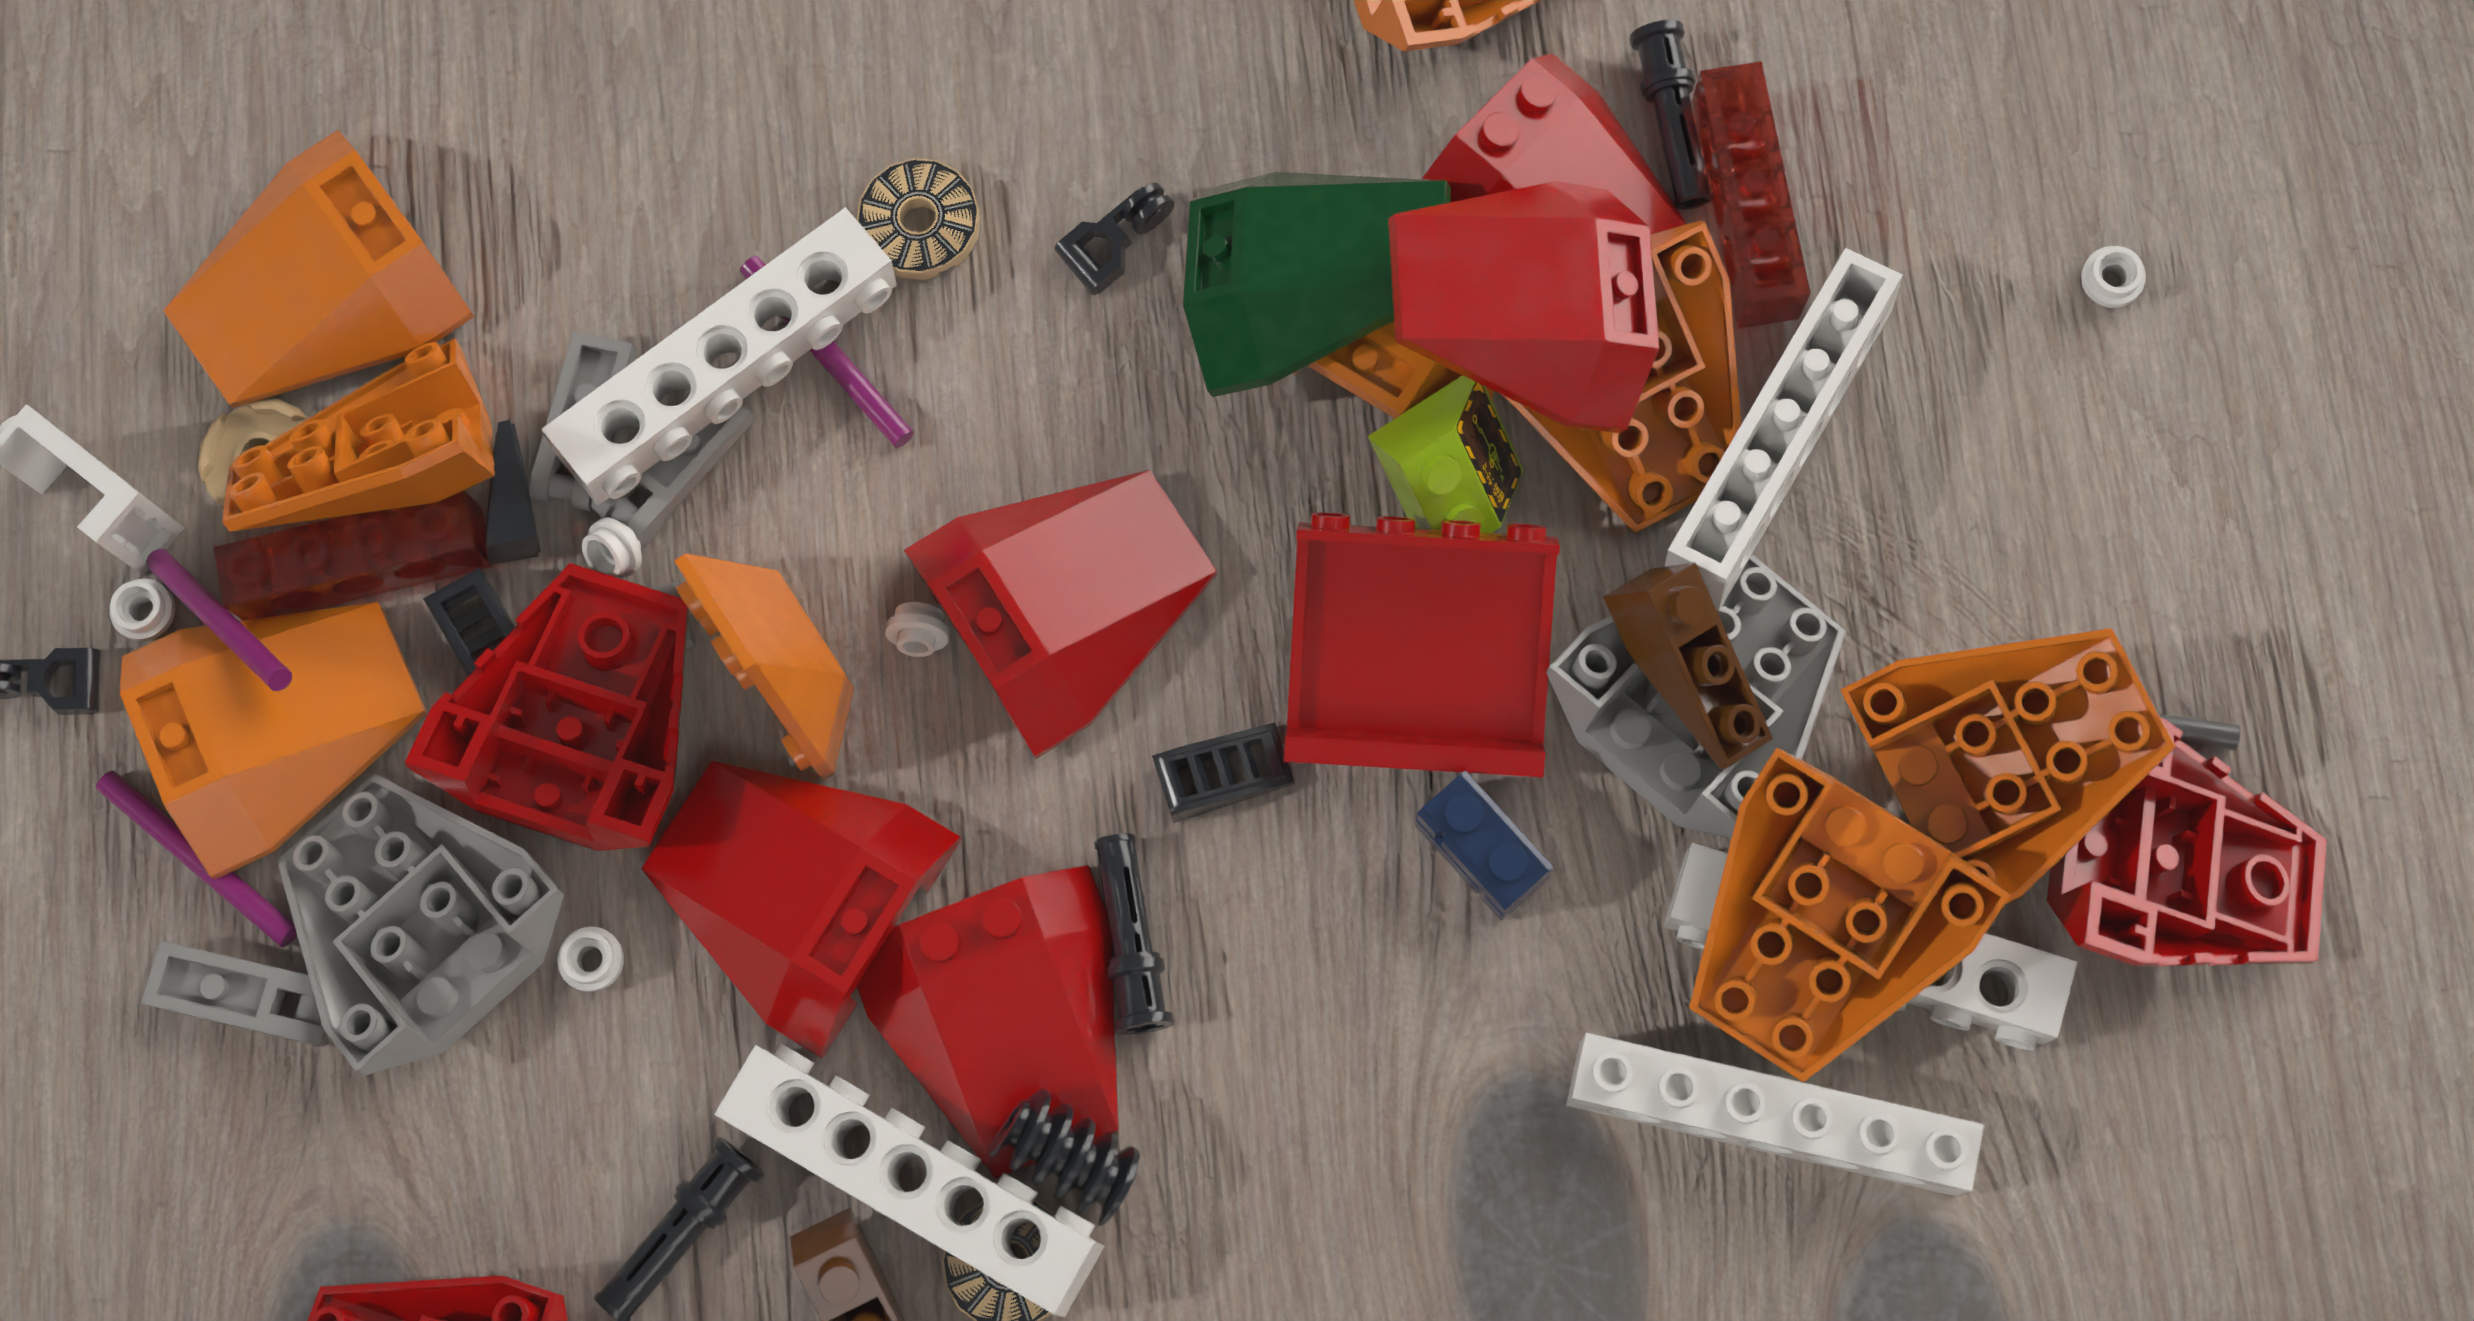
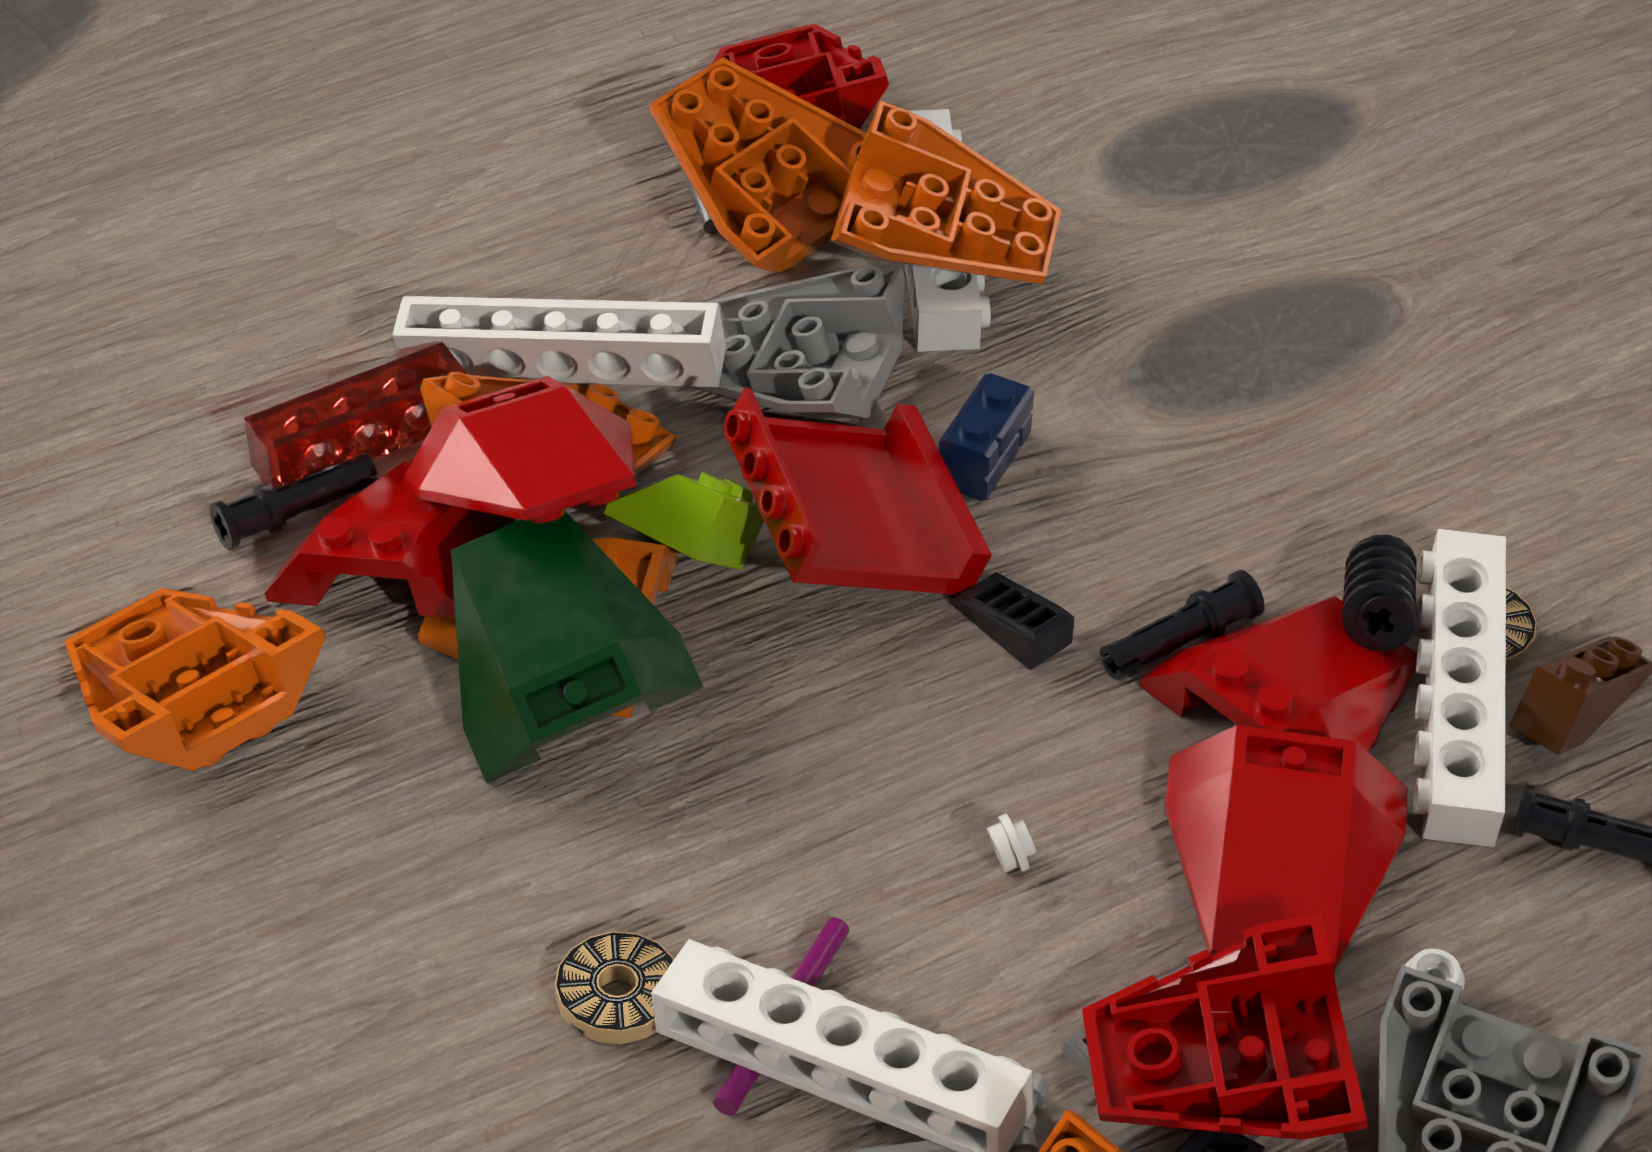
camera: 120 degrees left, 30 degrees down
white plate [582,518,642,578] -> none
orange wedge [674,553,854,781] -> none
red wedge [904,470,1217,759] -> none
black piece [1054,183,1175,296] -> none
white brick [1566,1033,1984,1196] -> none
reddish brown slope [1603,562,1773,769] -> none
white plate [2081,246,2146,308] -> none

